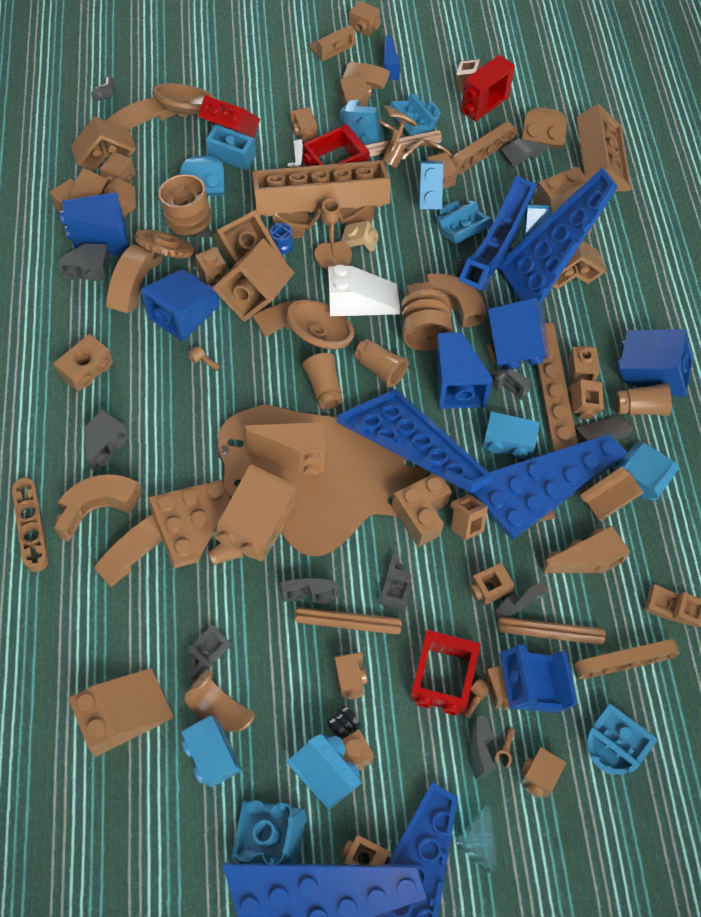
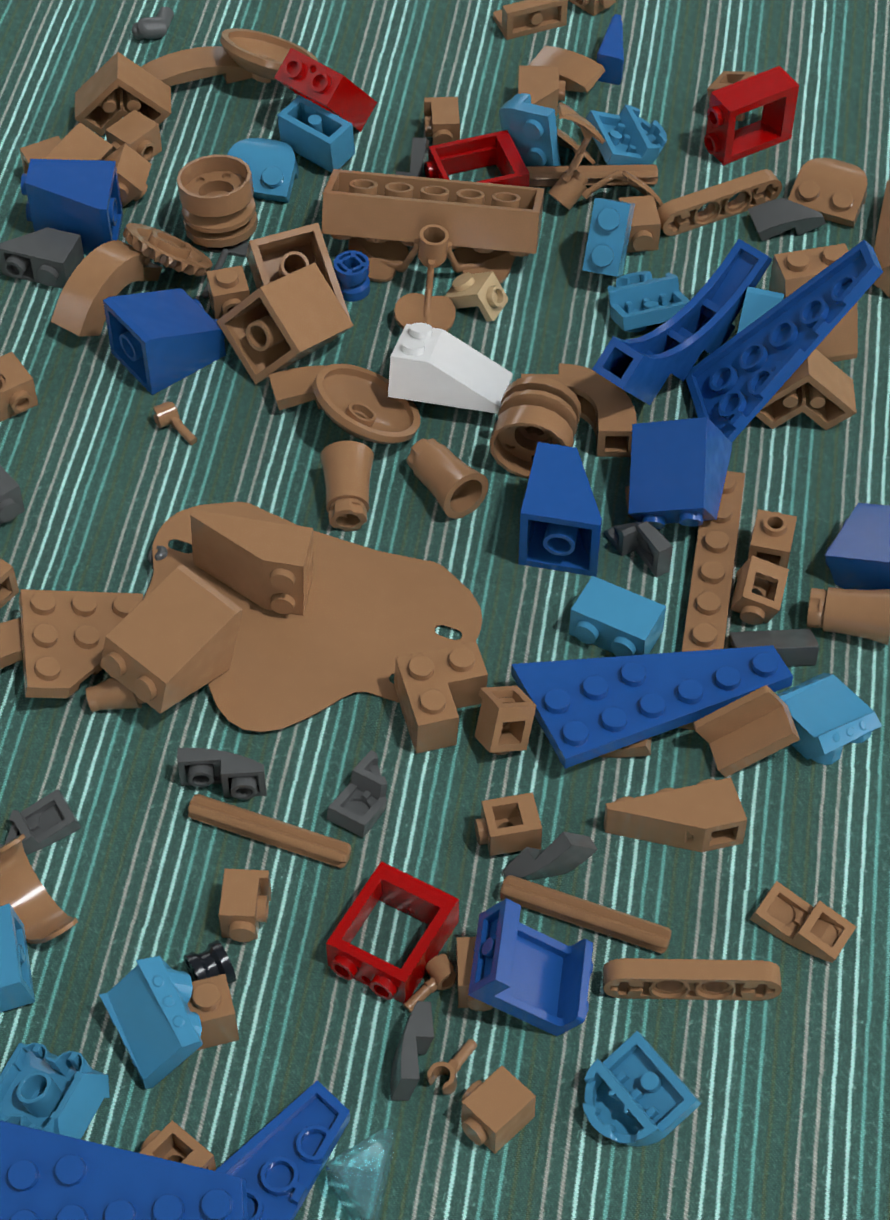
camera: 15 degrees right, 10 degrees down
blue wing [337,389,492,493] -> none

